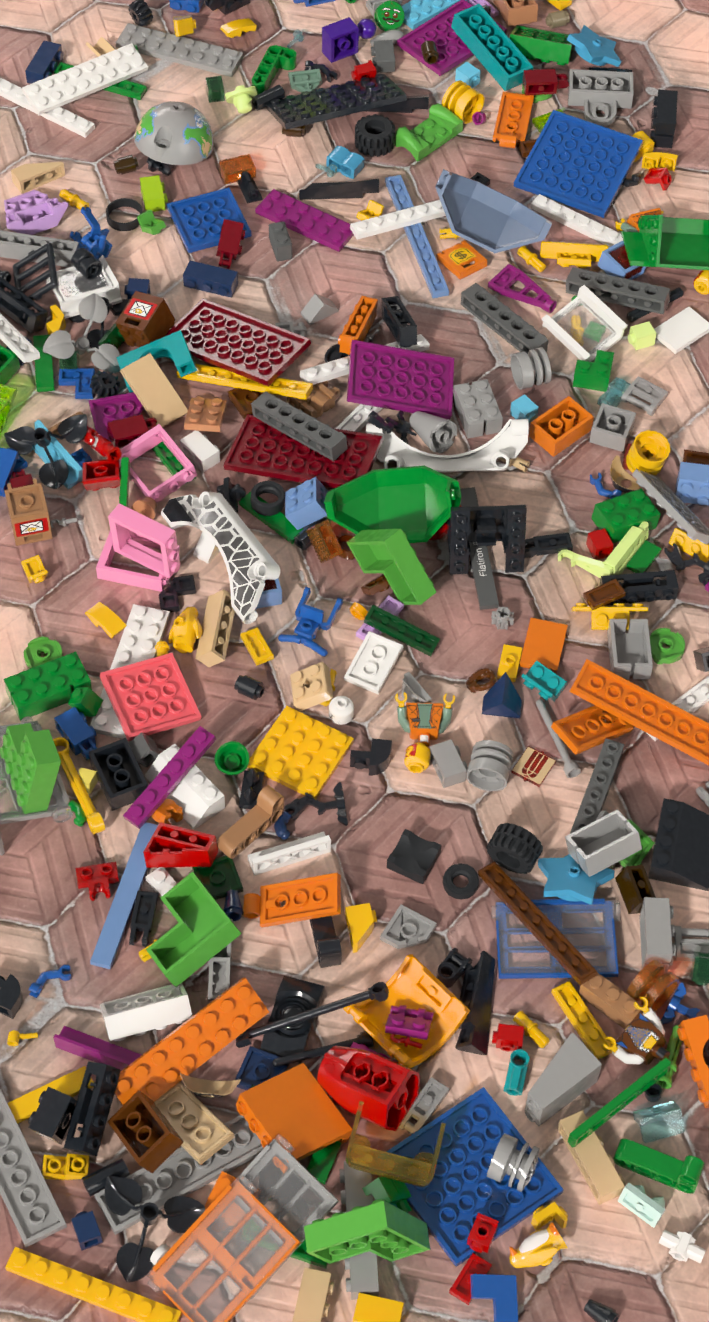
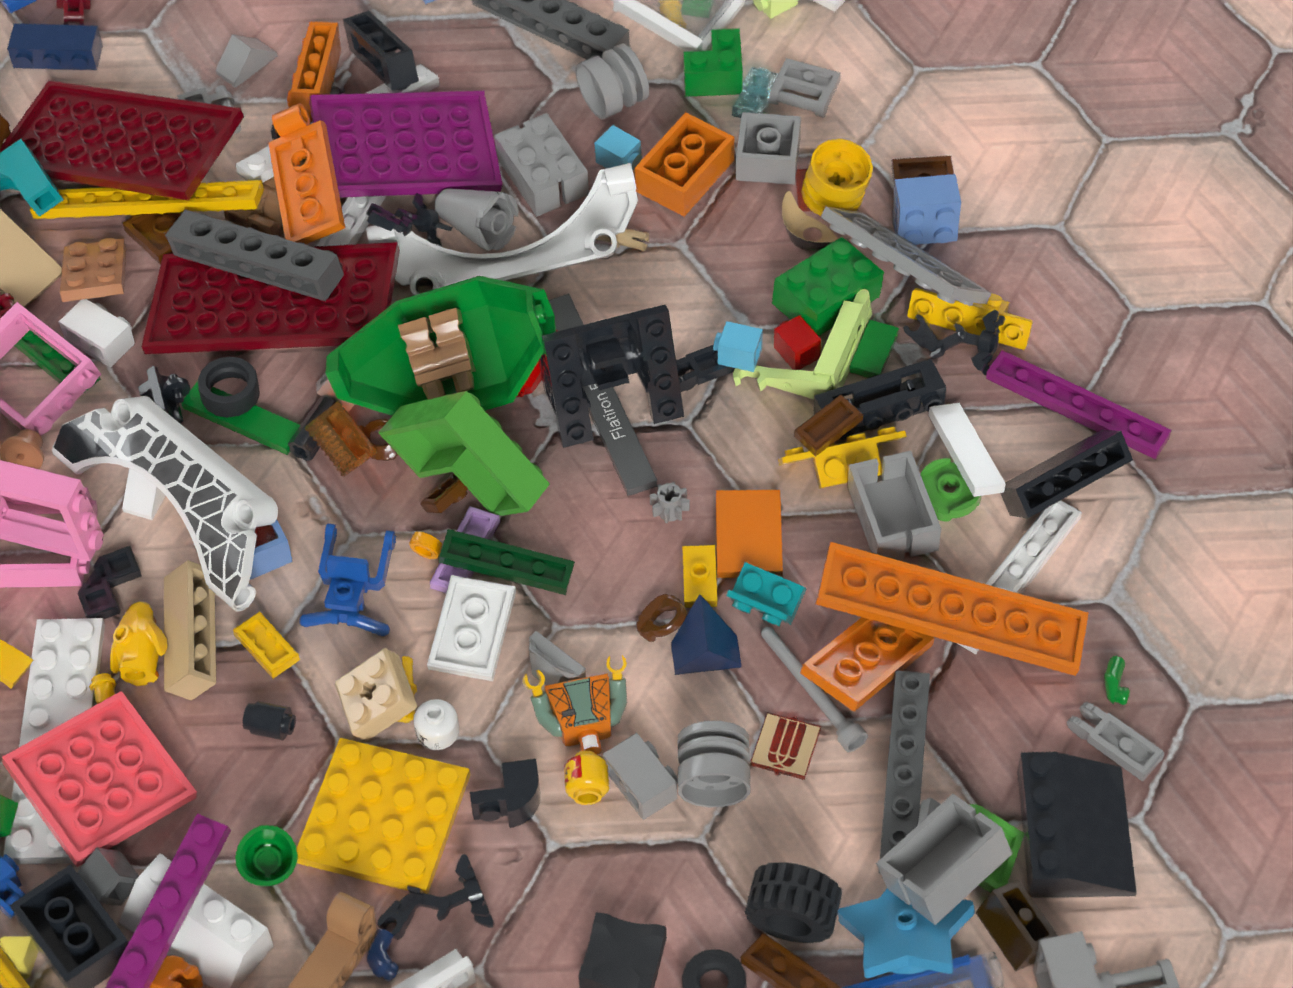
camera: 10 degrees left, 0 degrees up
black tile [239,768,264,809] -> none
medium blue piece [285,477,328,530] -> none
blue arm [590,472,622,499] -> none
none -> orange hinge [268,103,345,244]
none -> medium nougat hips [398,308,476,400]
none -> medium azure brick [713,321,763,372]
none -> white tile [928,403,1006,497]

